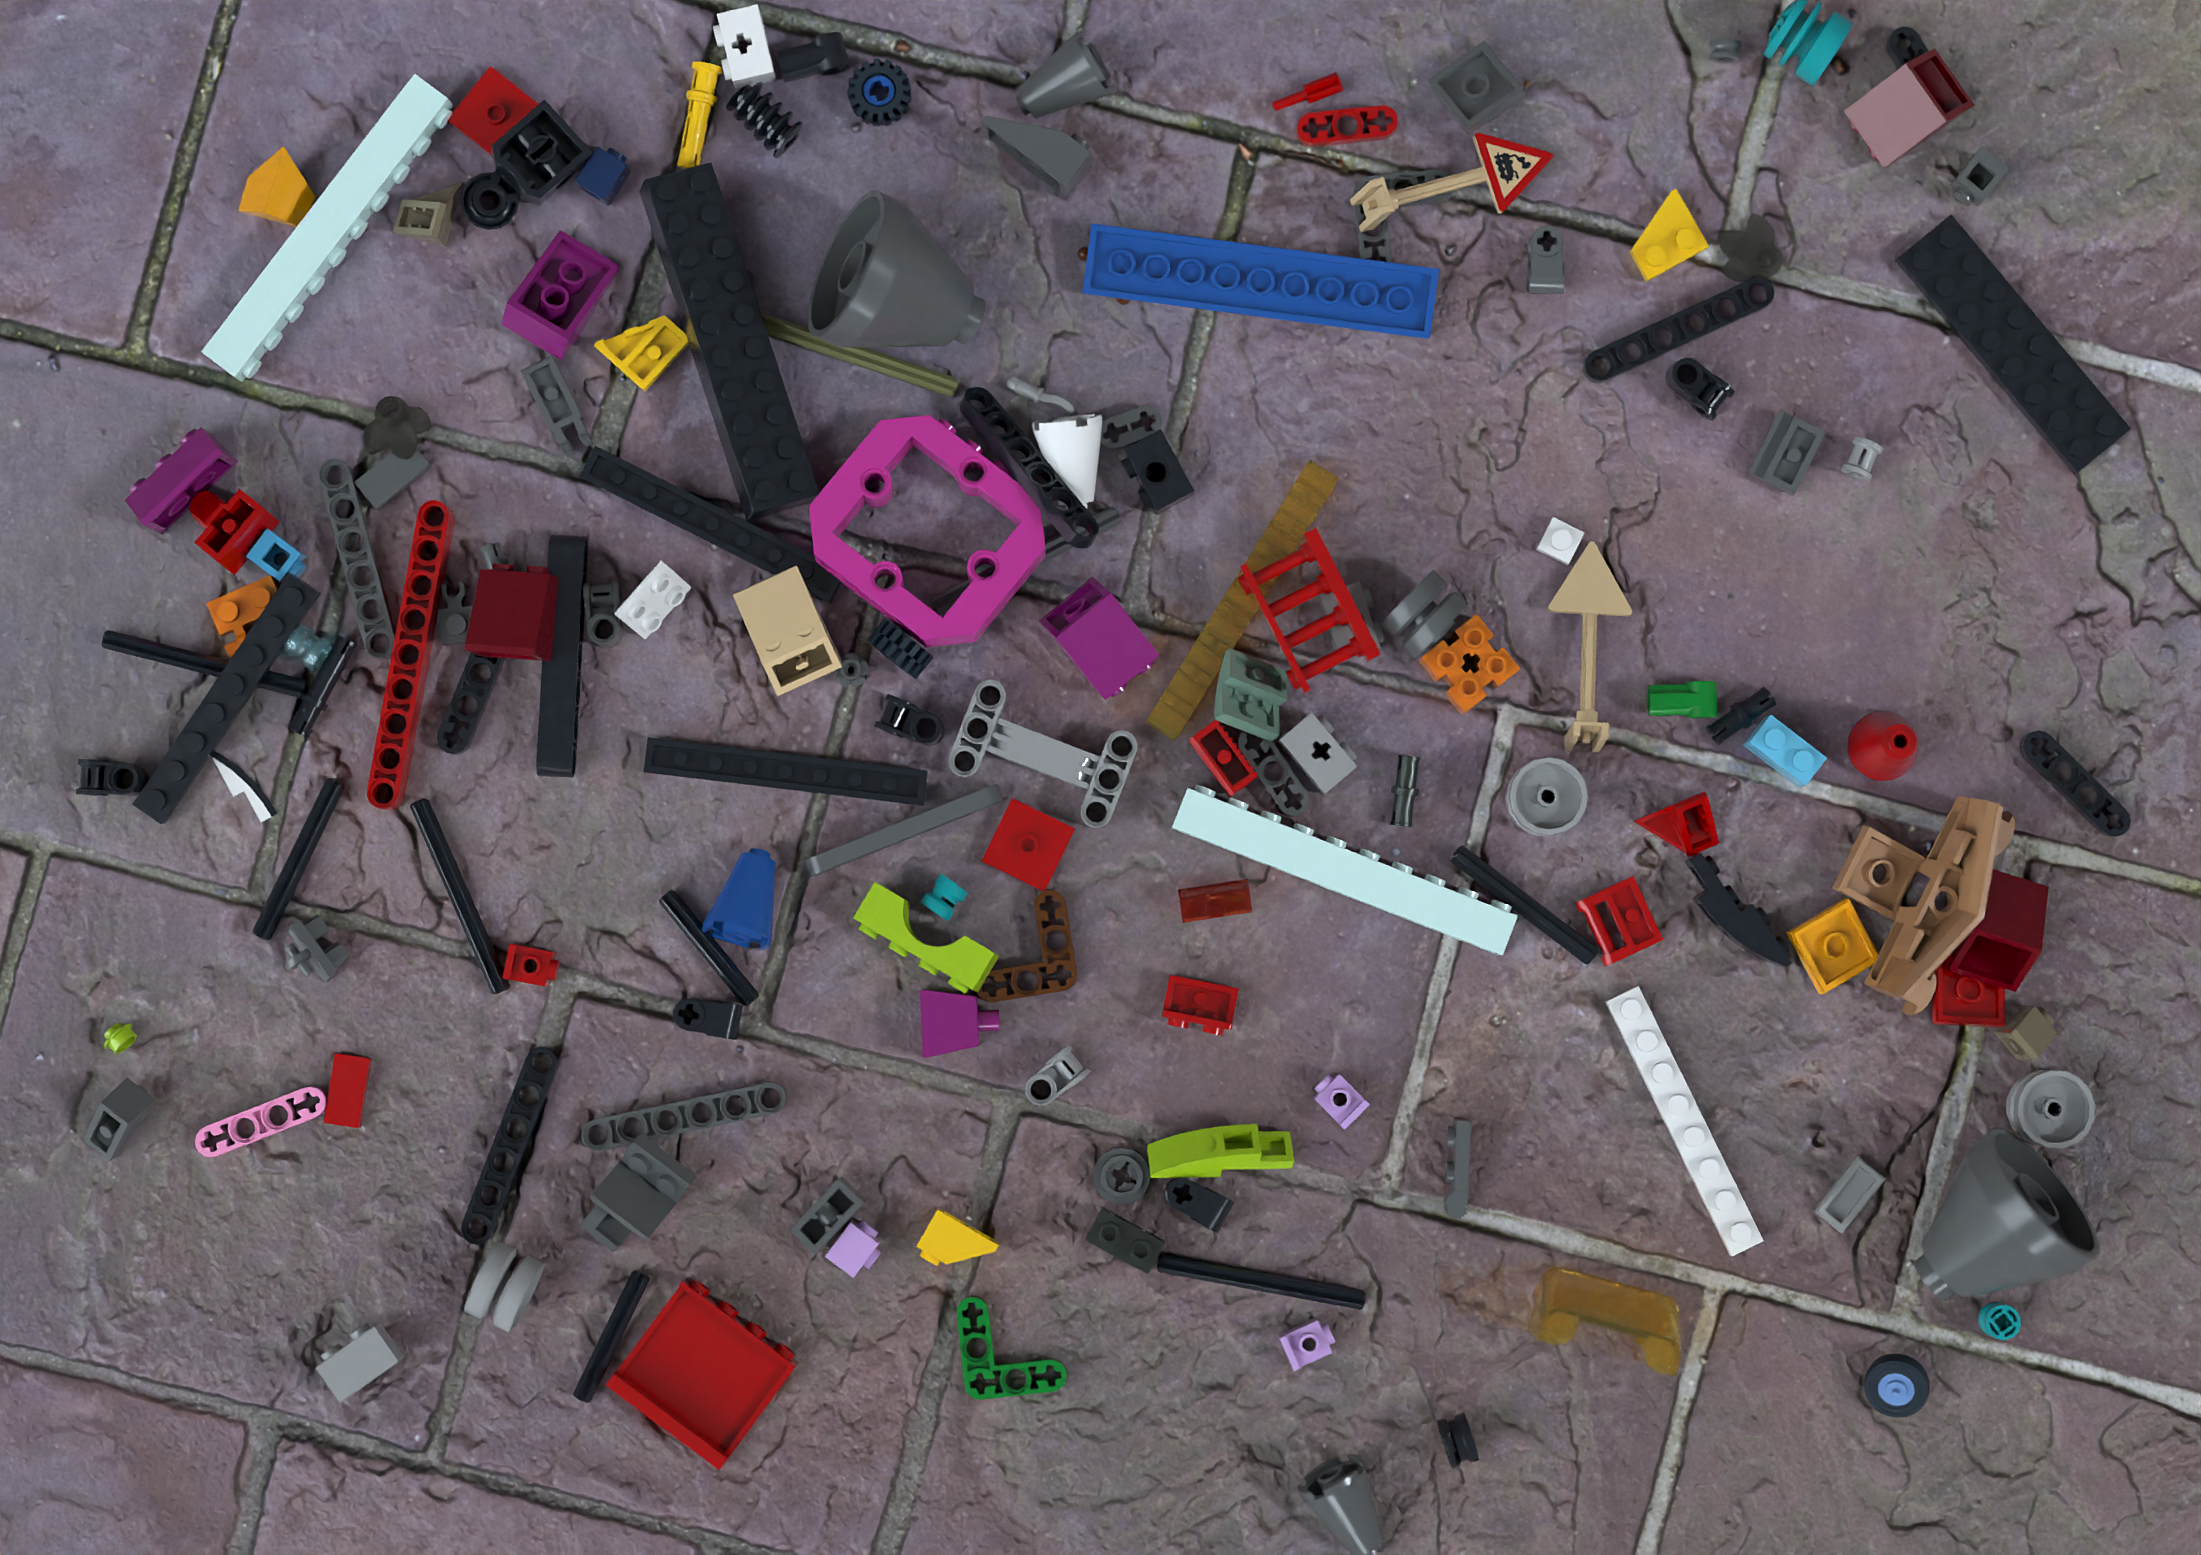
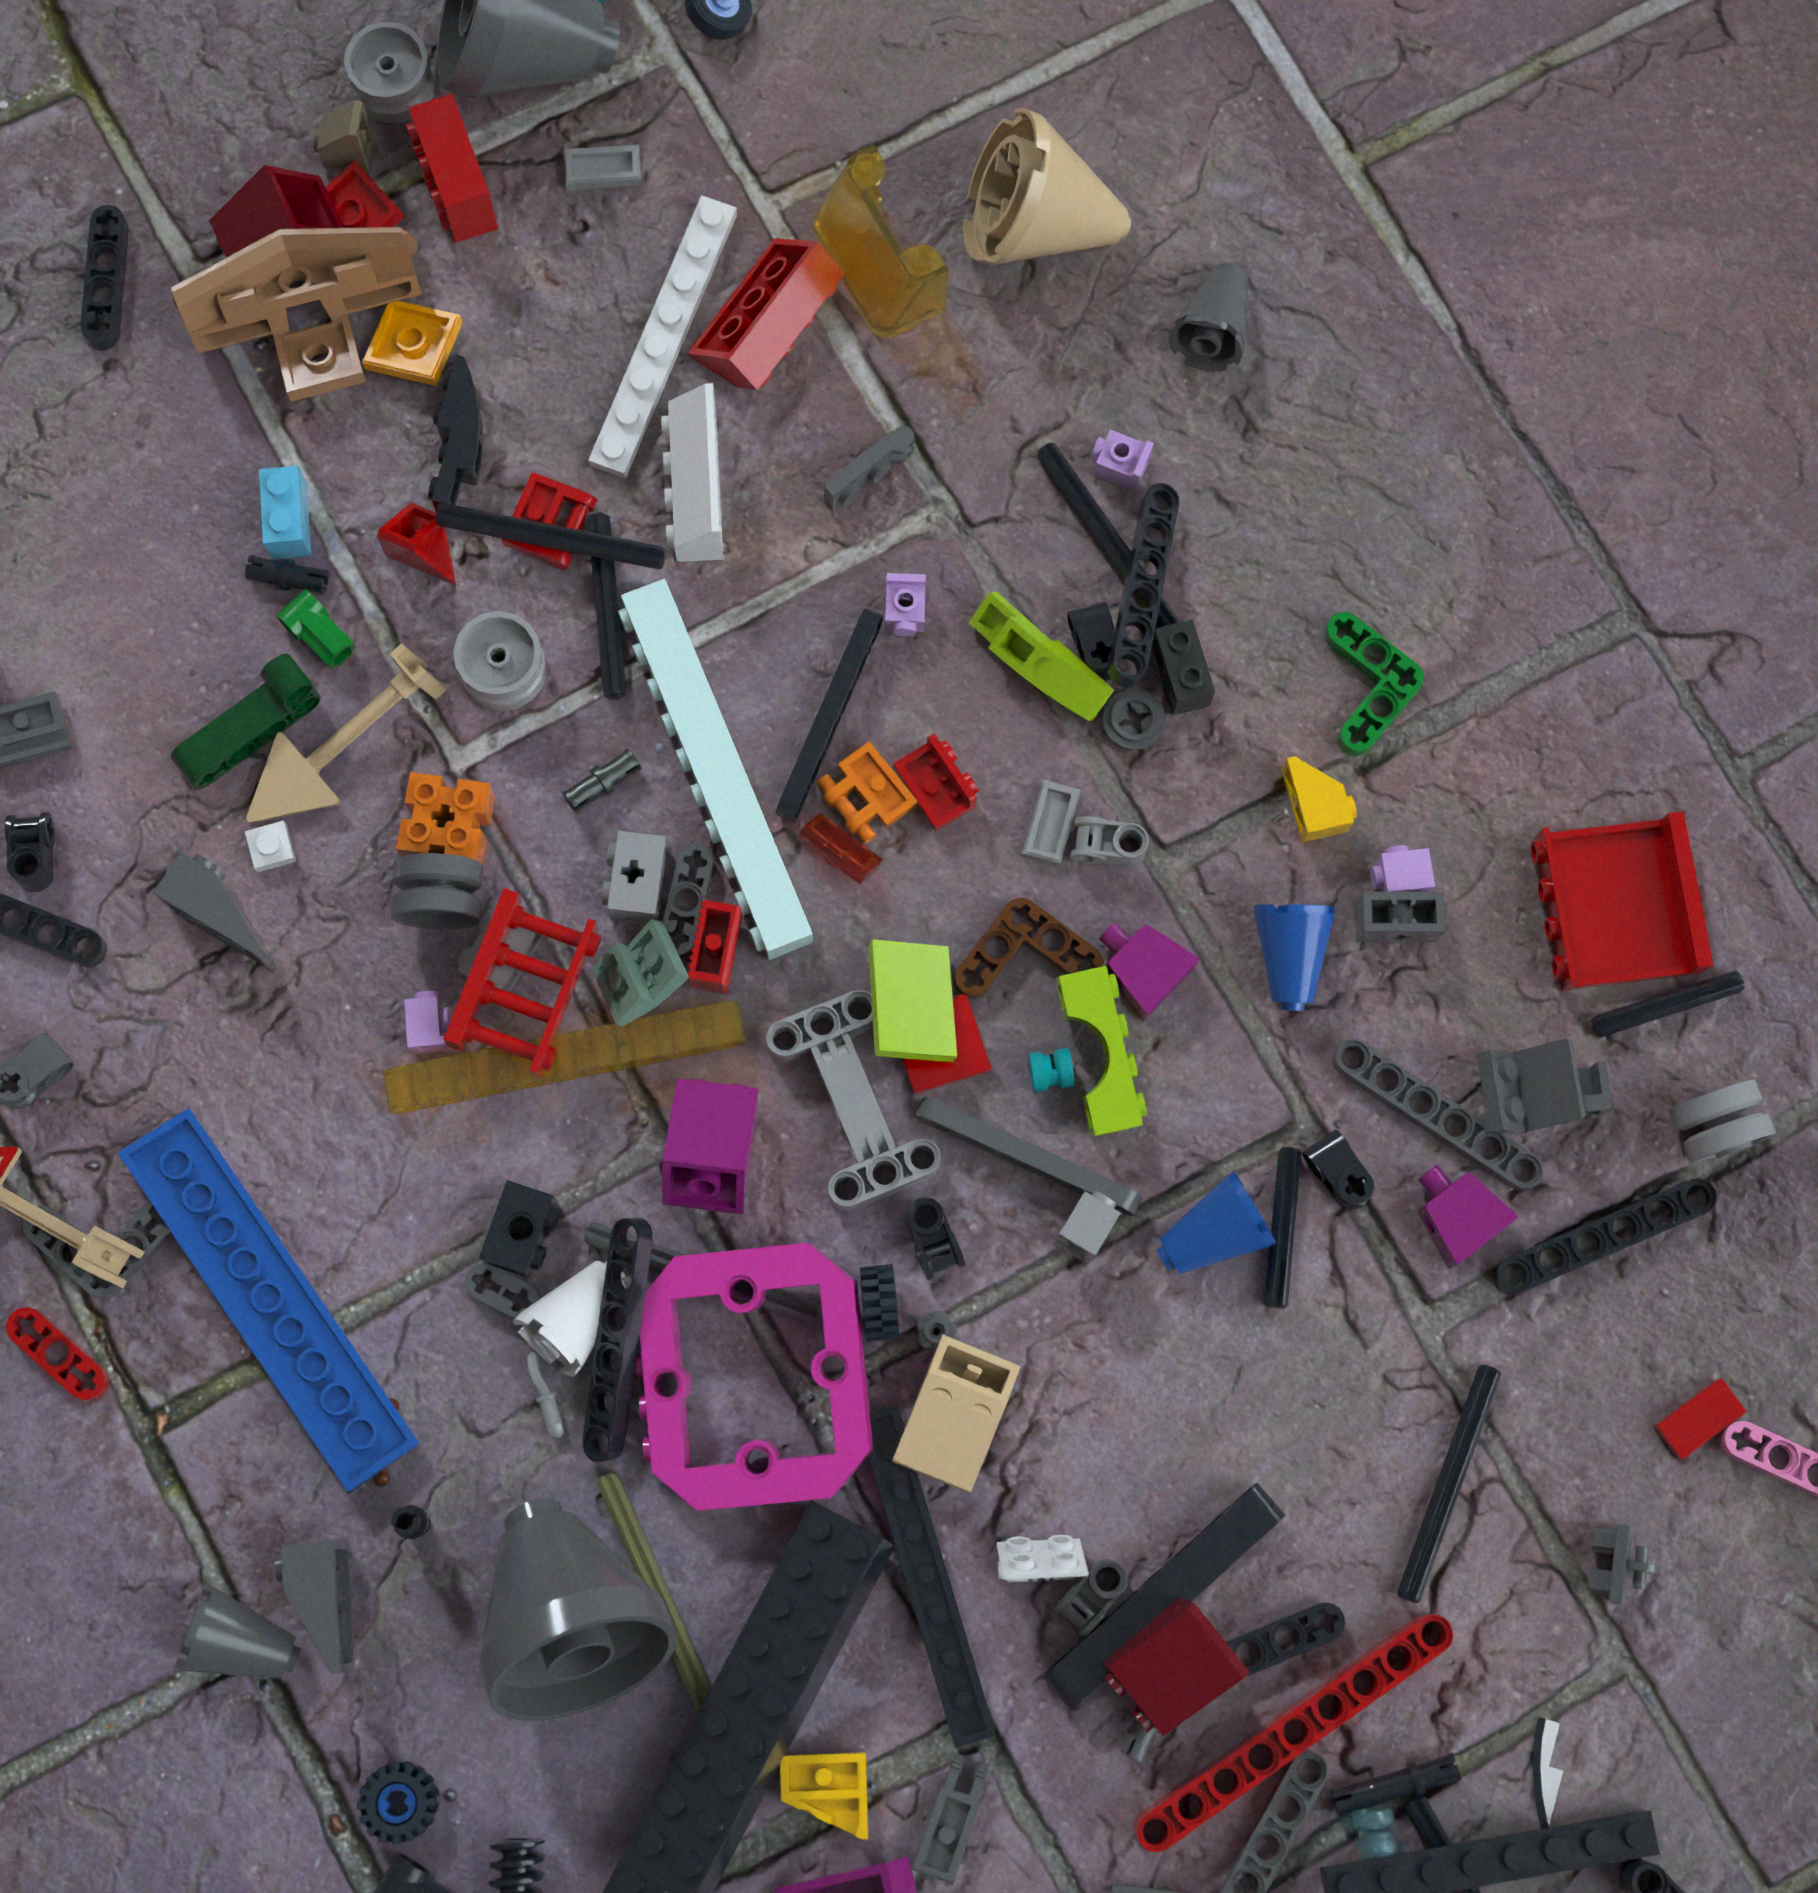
camera: 140 degrees left, 10 degrees down
black axle [253,778,345,940] -> none
dark grey plate [438,582,473,645] -> none
red brick [503,944,560,987] -> none
black plate [644,737,928,806] -> none
red axle [1272,72,1343,111] -> none
black wheel [1437,1412,1479,1469] -> none
red cone [1847,711,1918,781] -> none
none -> dark grey slope [153,852,277,972]
none -> dark green beam [170,653,321,790]
none -> black pin [391,1505,431,1539]
none -> lavender brick [404,991,454,1055]
none -> red brick [406,94,498,243]
none -> black axle [435,503,666,570]
none -> white slope [661,383,723,562]
none -> red slope [687,238,845,390]
none -> black beam [776,608,884,823]
none -> orange plate [816,741,918,845]
none -> lime tile [868,939,957,1062]
none -> tan cone [963,108,1131,265]
none -> light grey tile [1021,780,1081,867]
none -> light grey brick [1053,1191,1120,1265]
none -> black beam [1108,483,1180,688]
none -> blue cone [1254,904,1335,1011]
none -> magenta torso [1417,1165,1518,1269]

